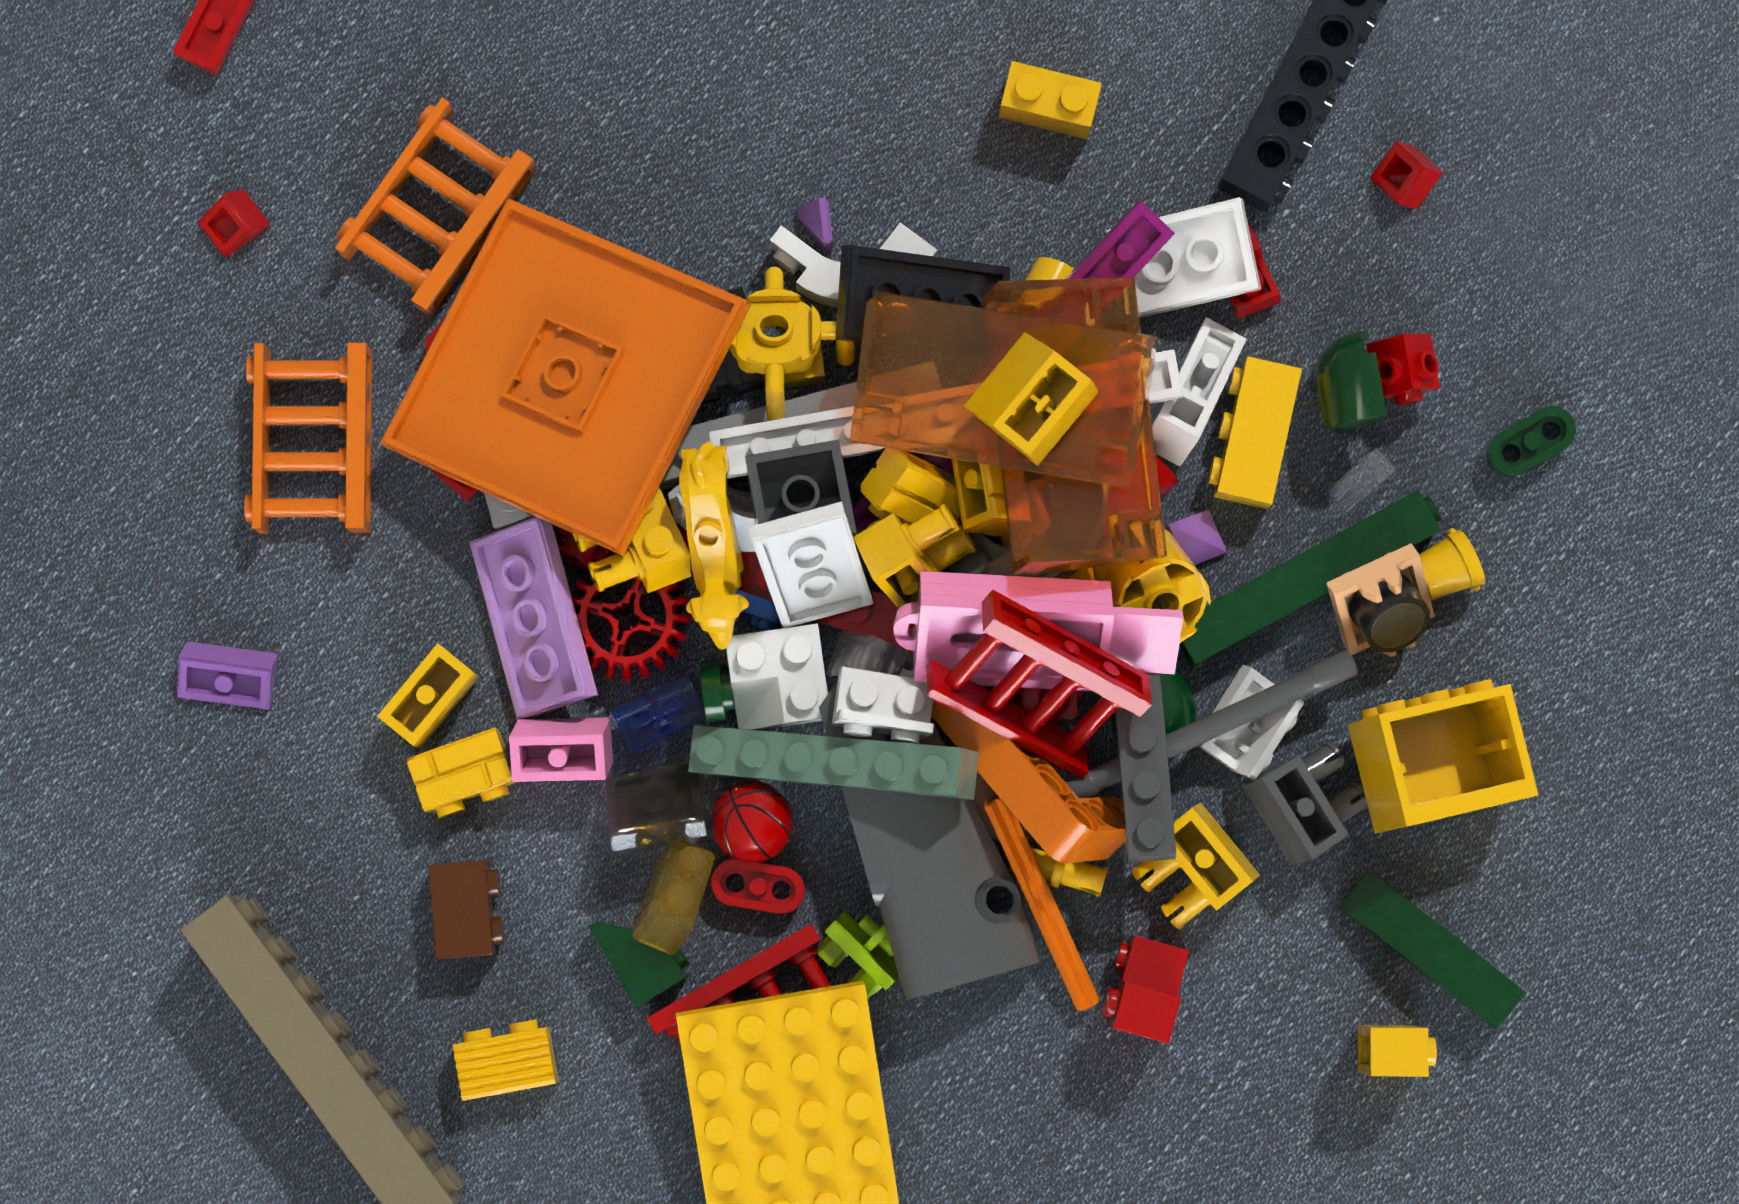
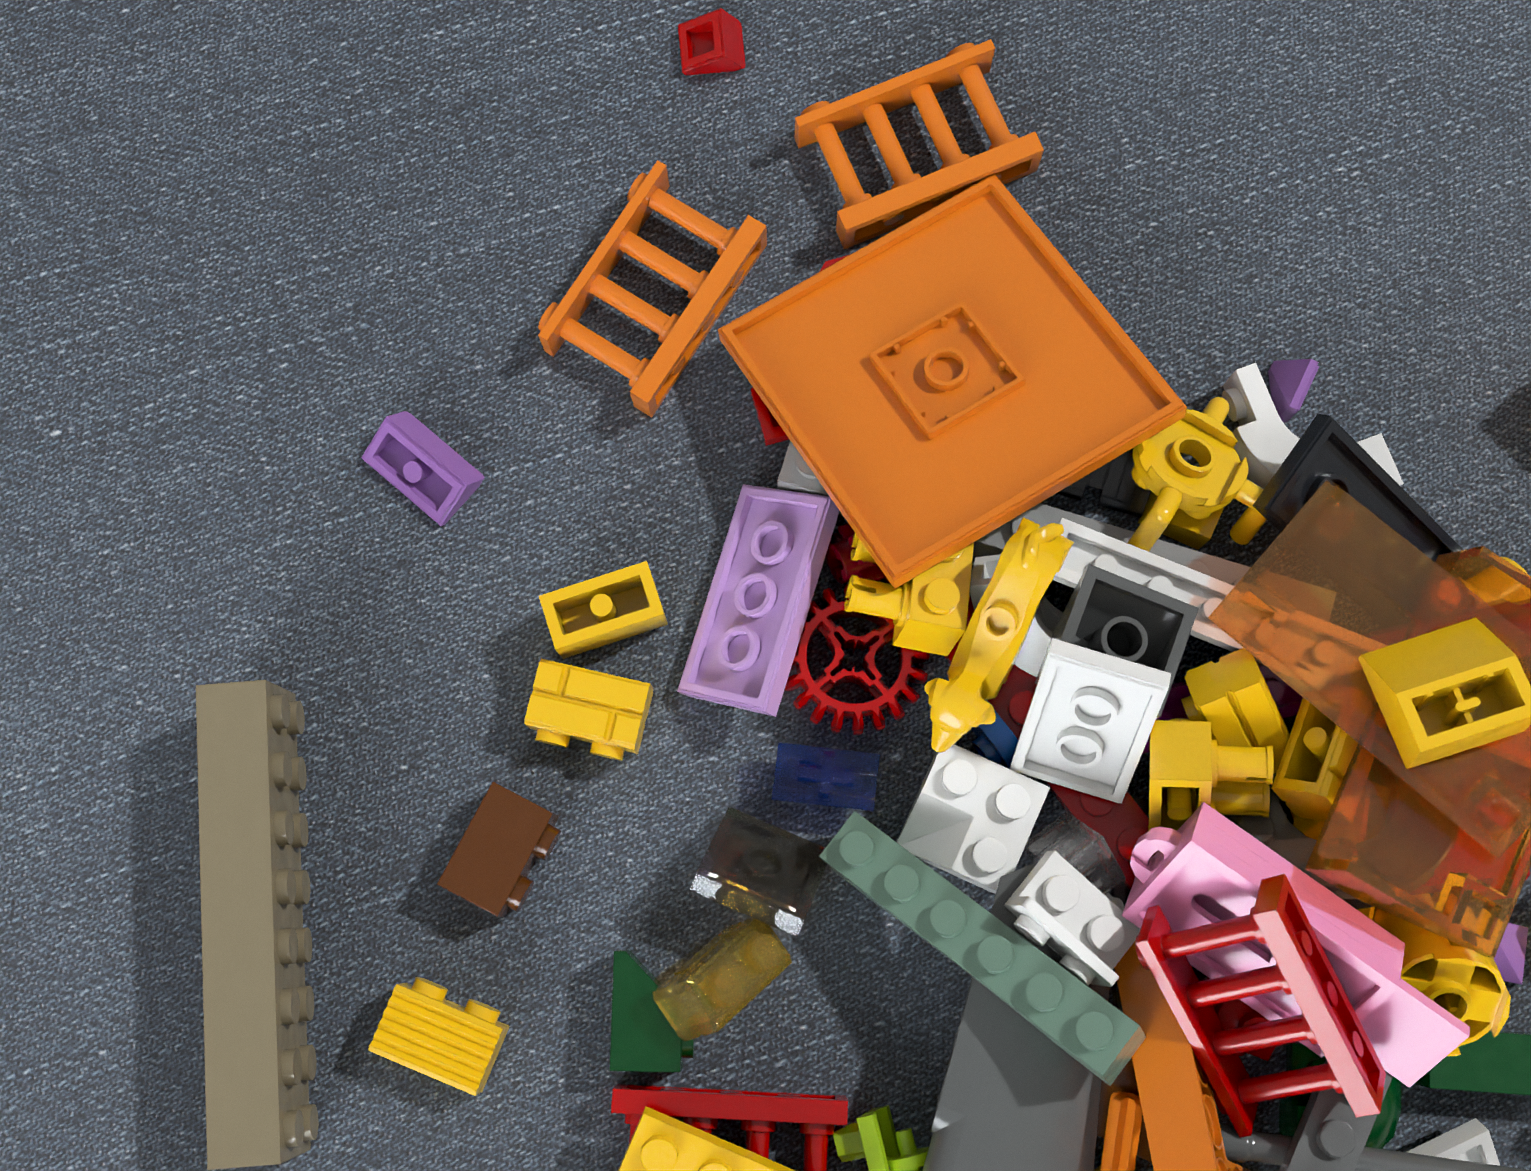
camera: 35 degrees right, 5 degrees down
bright pink brick [509,717,613,782] -> none
dark green plate [700,658,734,722] -> none
red piece [711,780,793,863] -> none
red plate [711,859,805,914] -> none

